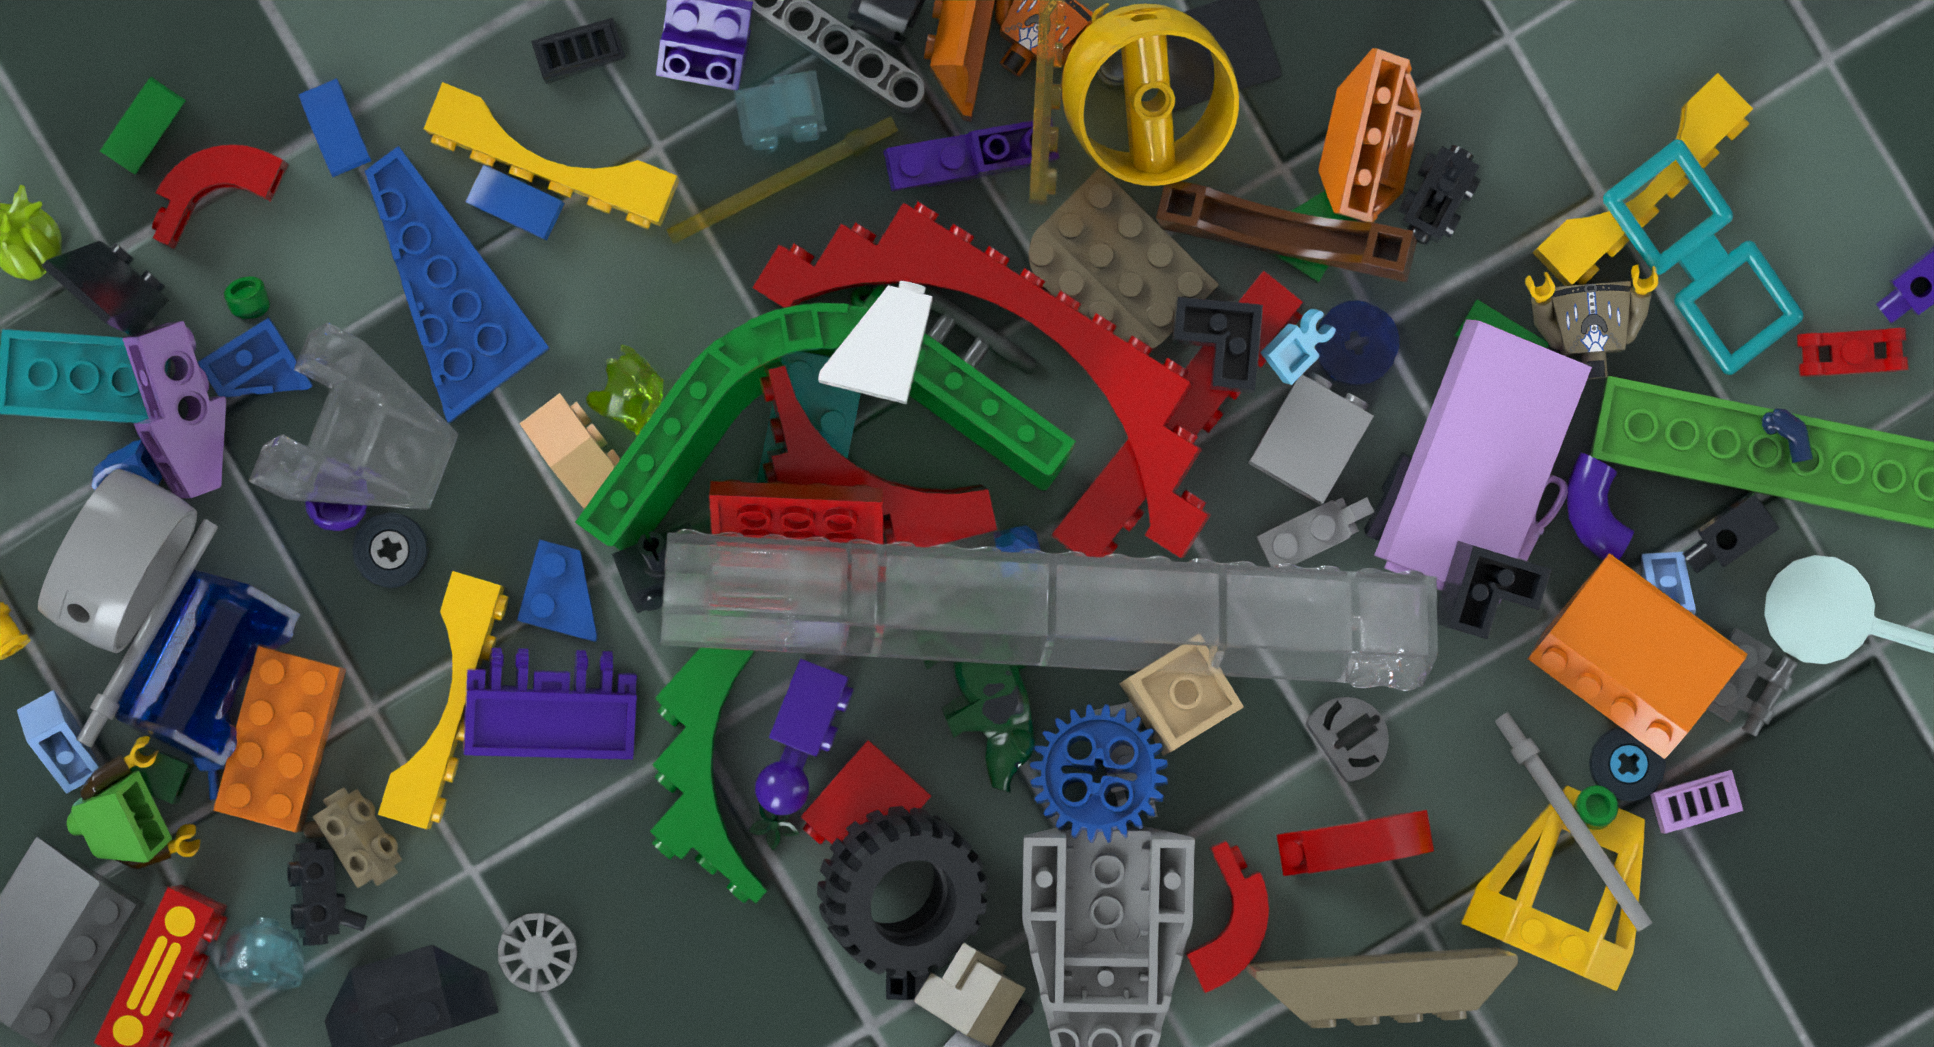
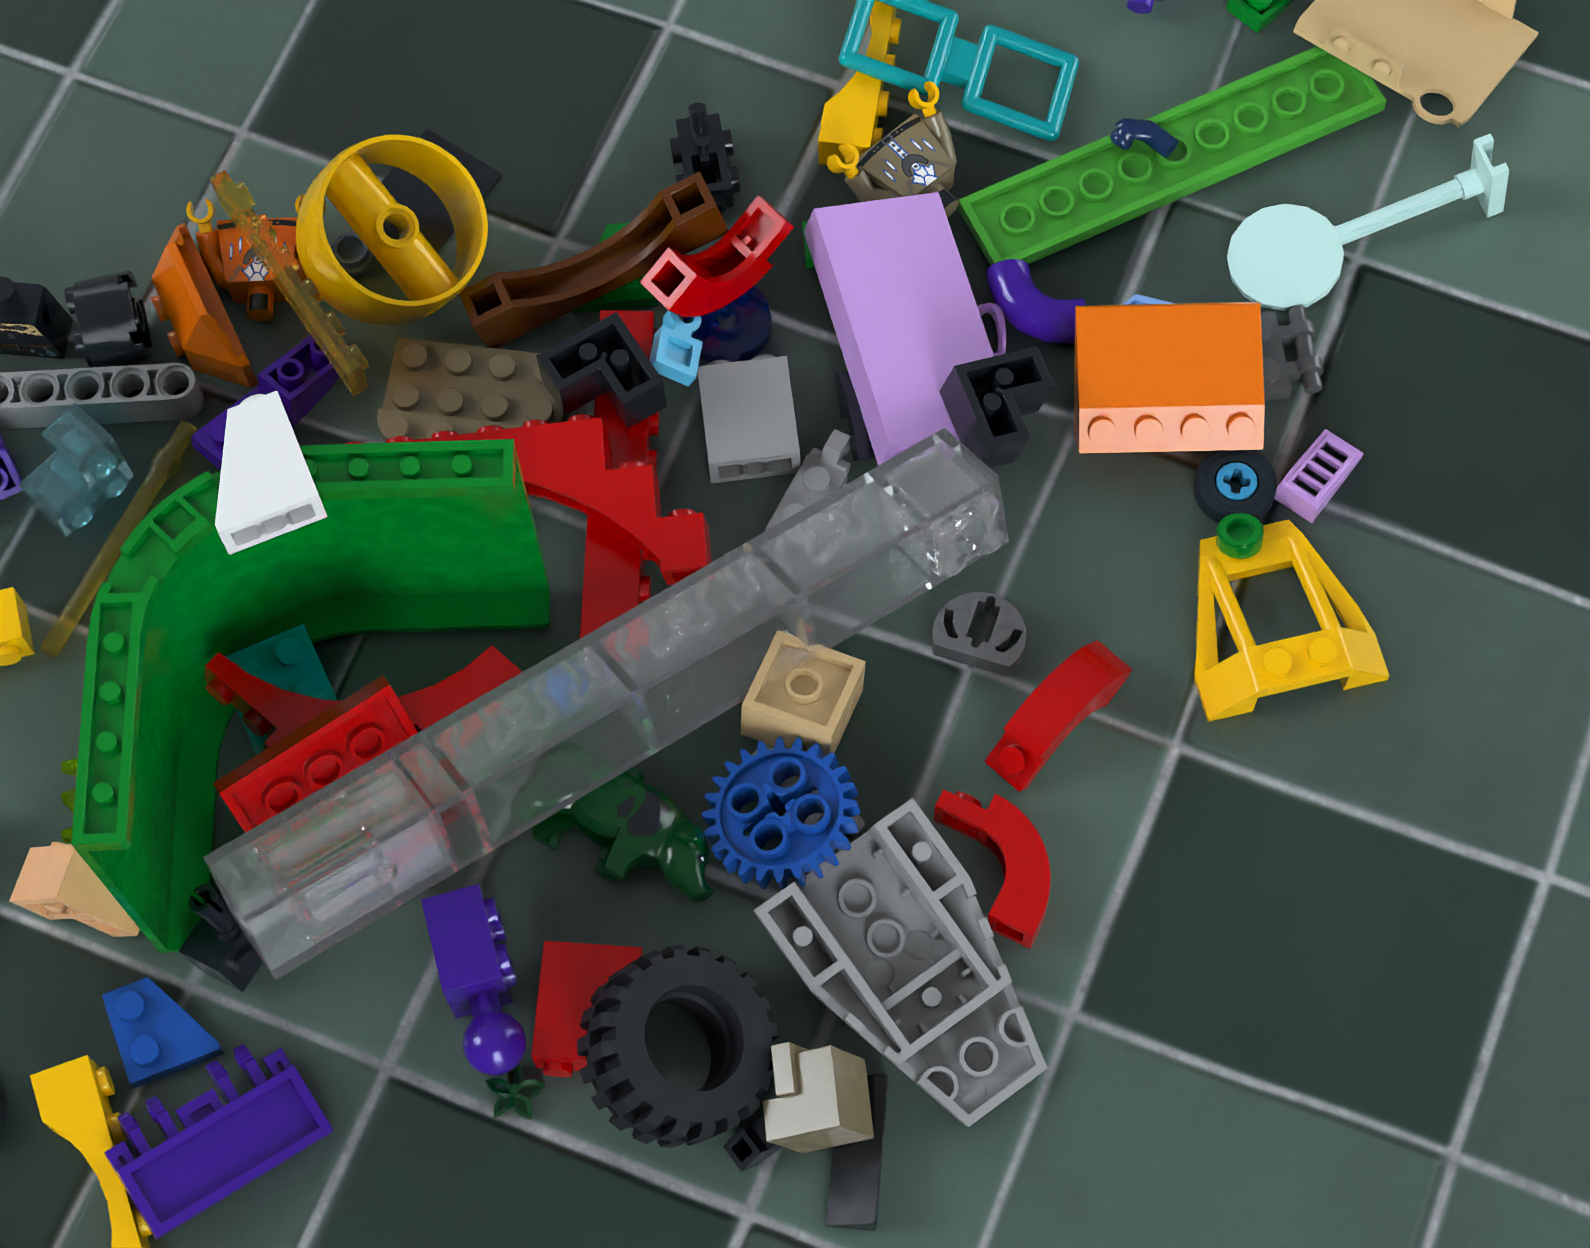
camera: 35 degrees left, 20 degrees down
green arch [650,623,769,904] -> none
dark tan slope [1246,947,1518,1028] -> none
orange wedge [1318,48,1422,222] -> none
light grey bar [1495,712,1652,932] -> none
black torso [1682,491,1780,574] -> none
red plate [1797,328,1909,377] -> none
none -> red arch [640,195,795,317]

